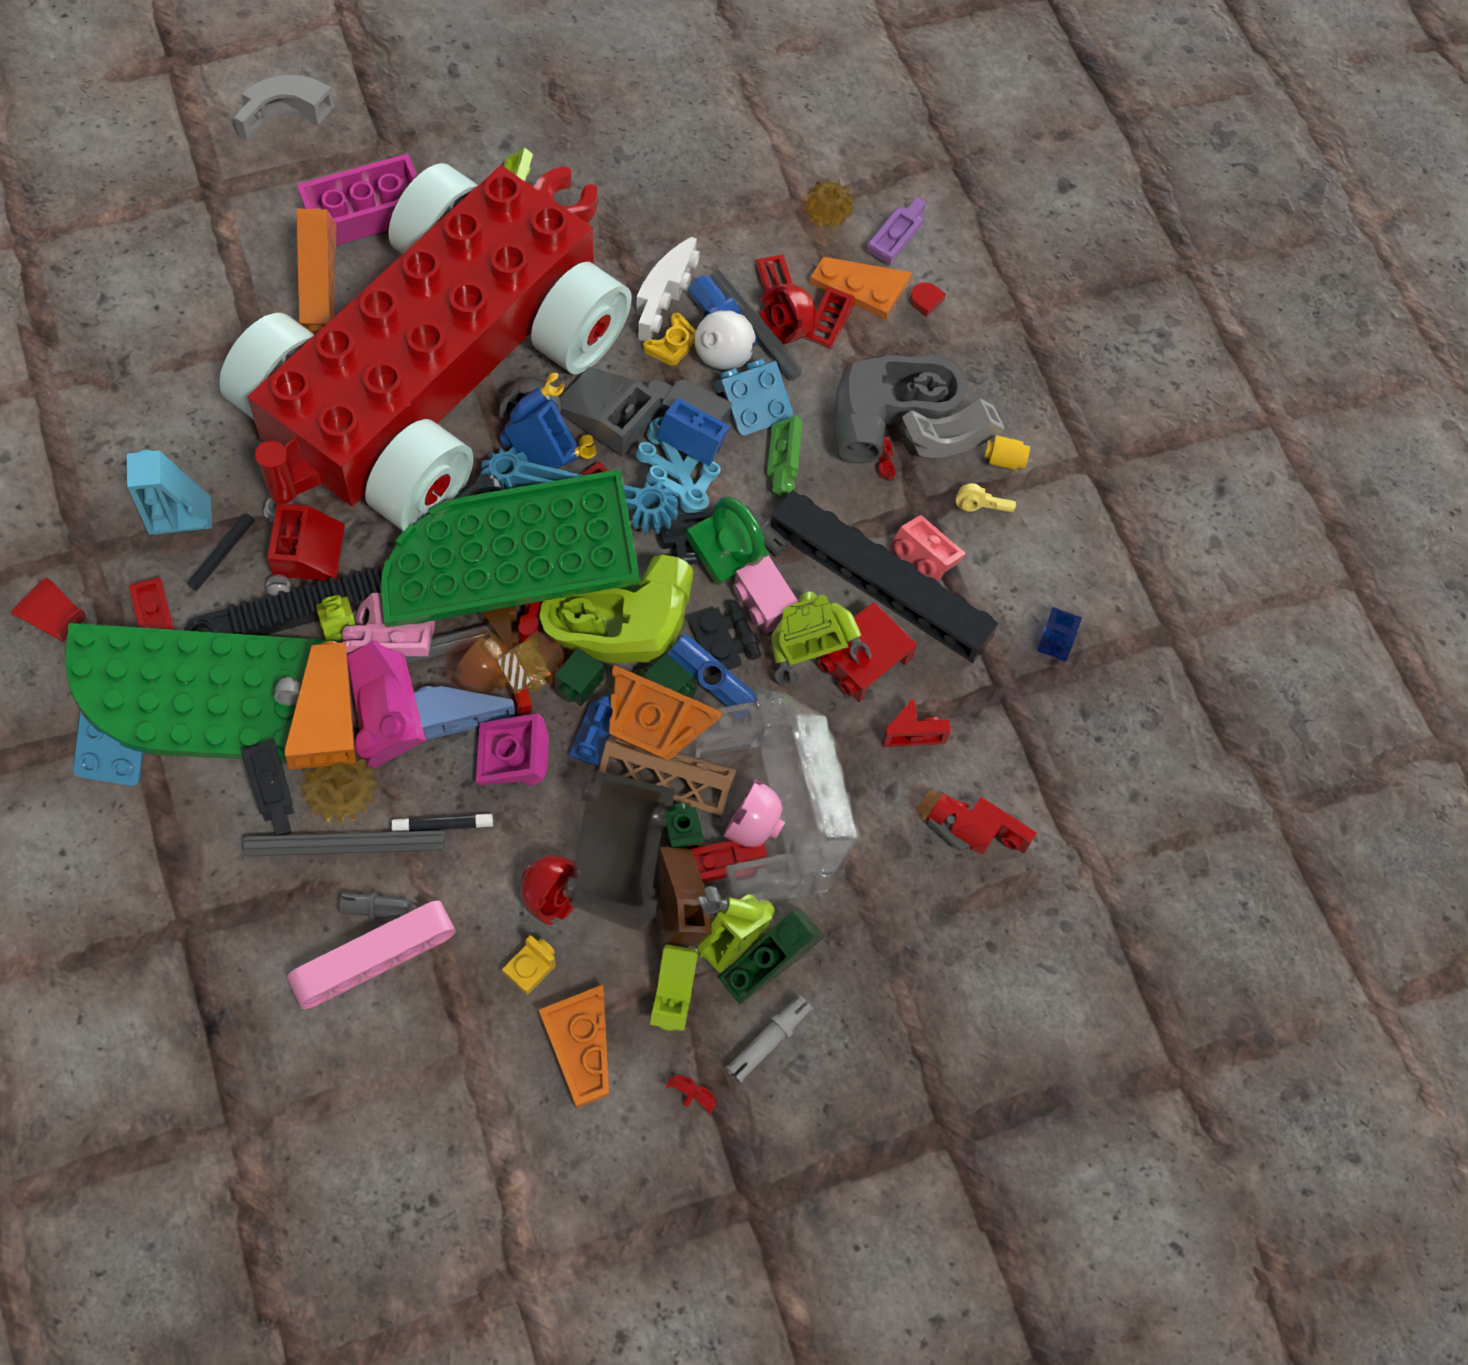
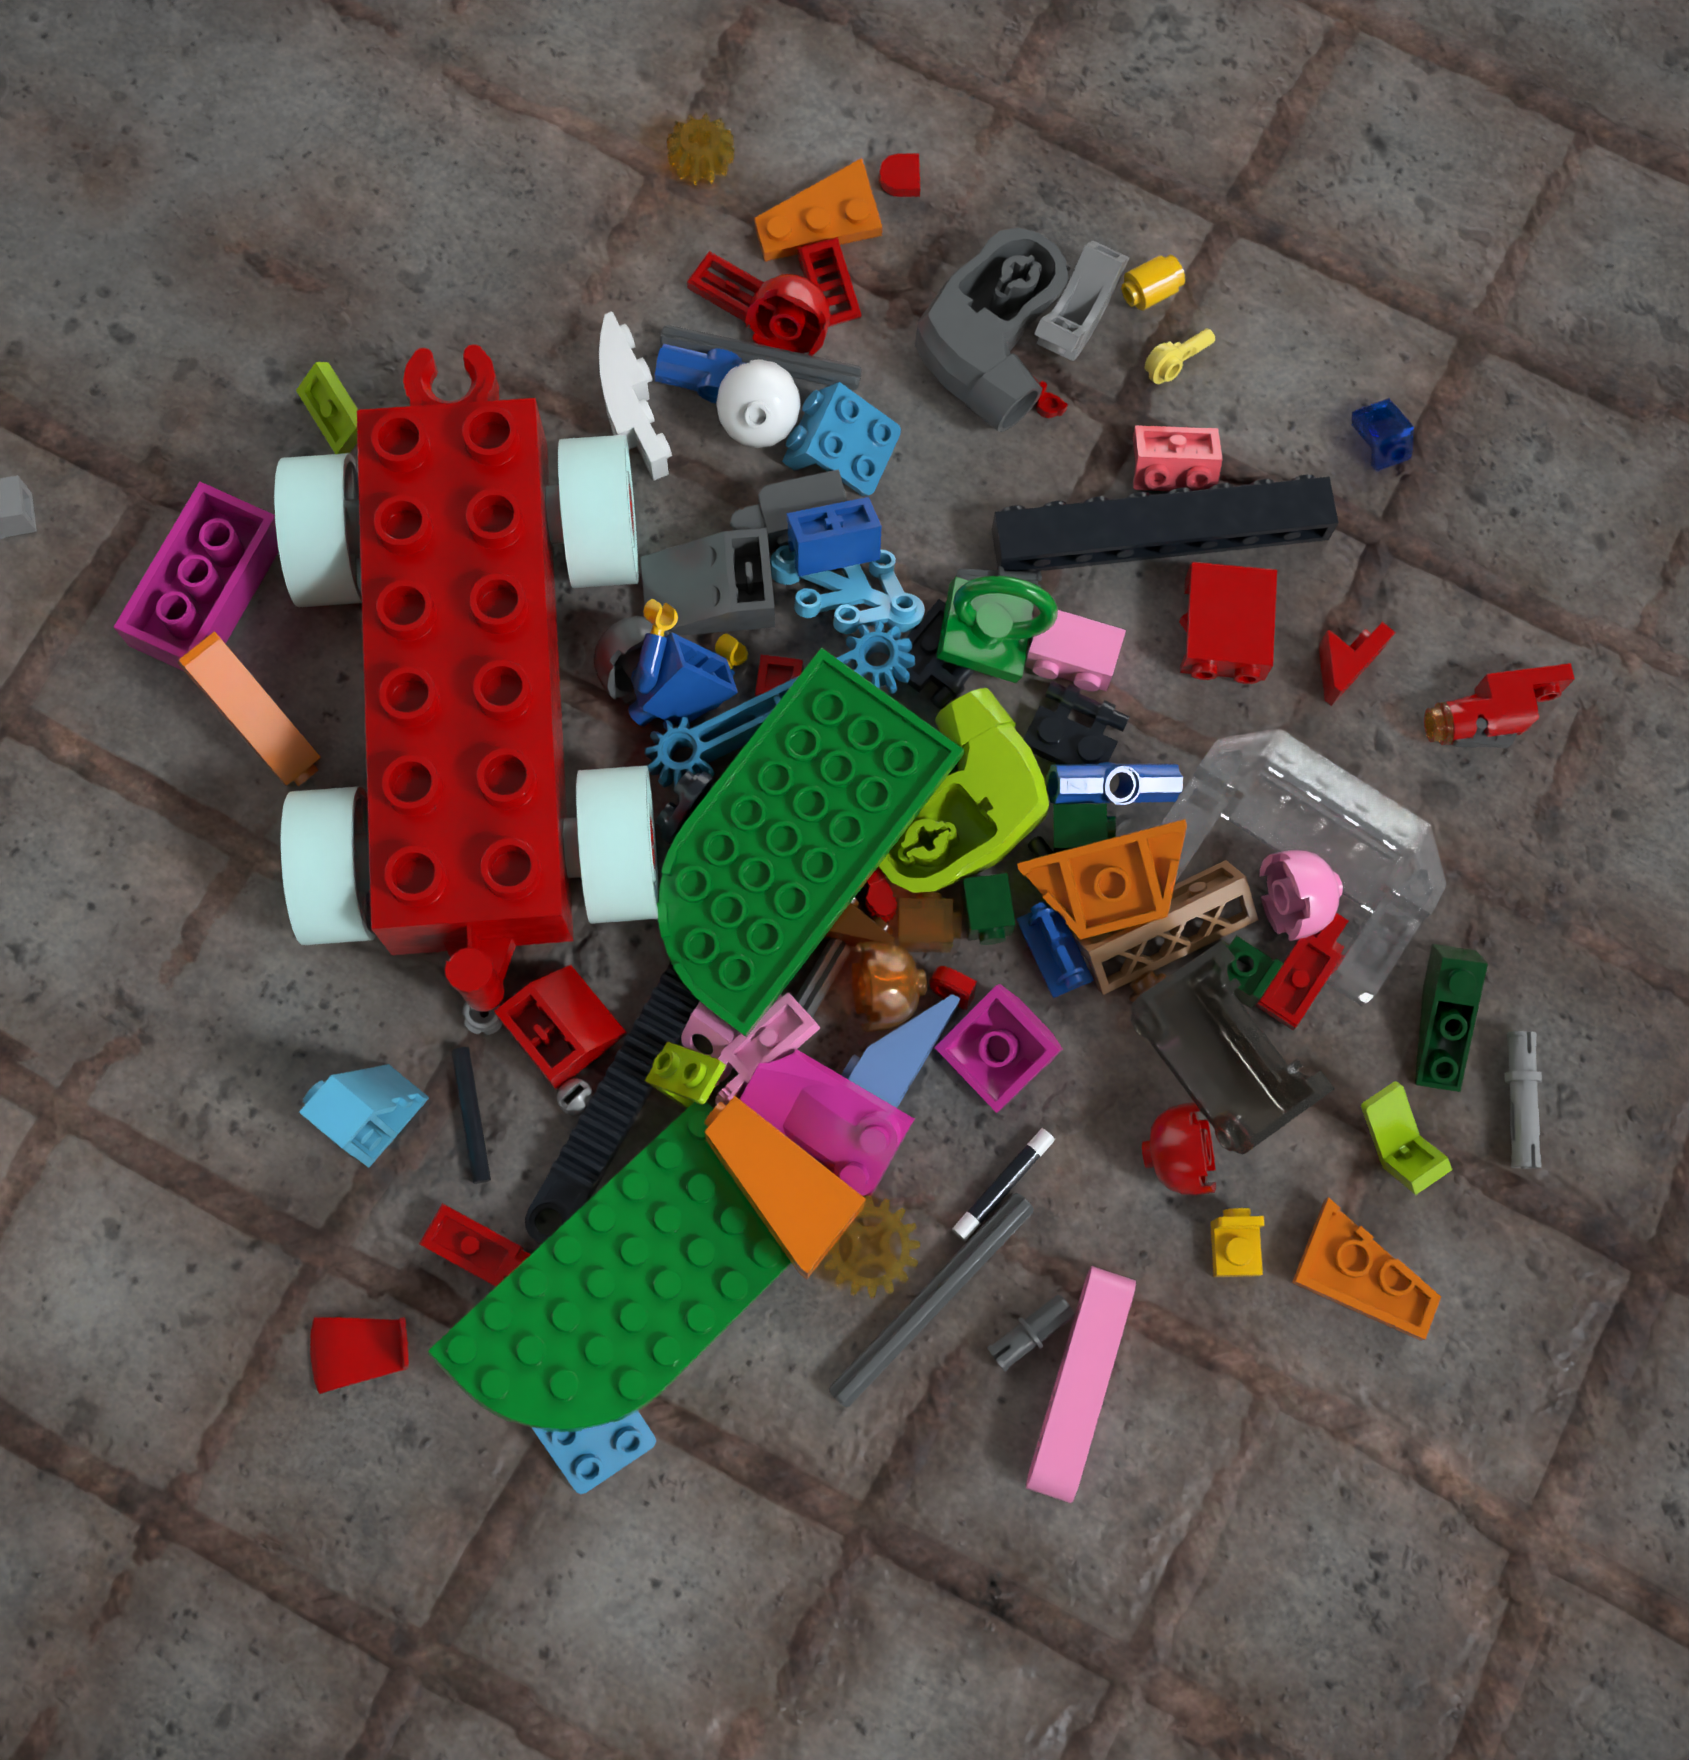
camera: 40 degrees left, 10 degrees up
black hinge [241,740,295,835] -> none
light grey hinge [274,677,301,706] -> none
clear yellow brick [496,638,551,694] -> none
yellow piece [643,313,696,366] -> none
reddish brown slope [658,847,712,947] -> none
red piece [666,1075,716,1115] -> none
lime torso [679,886,775,973] -> none
bright green hinge [767,415,803,499] -> none
lime torso [771,592,872,687] -> none
medium lavender hinge [867,197,927,265] -> none

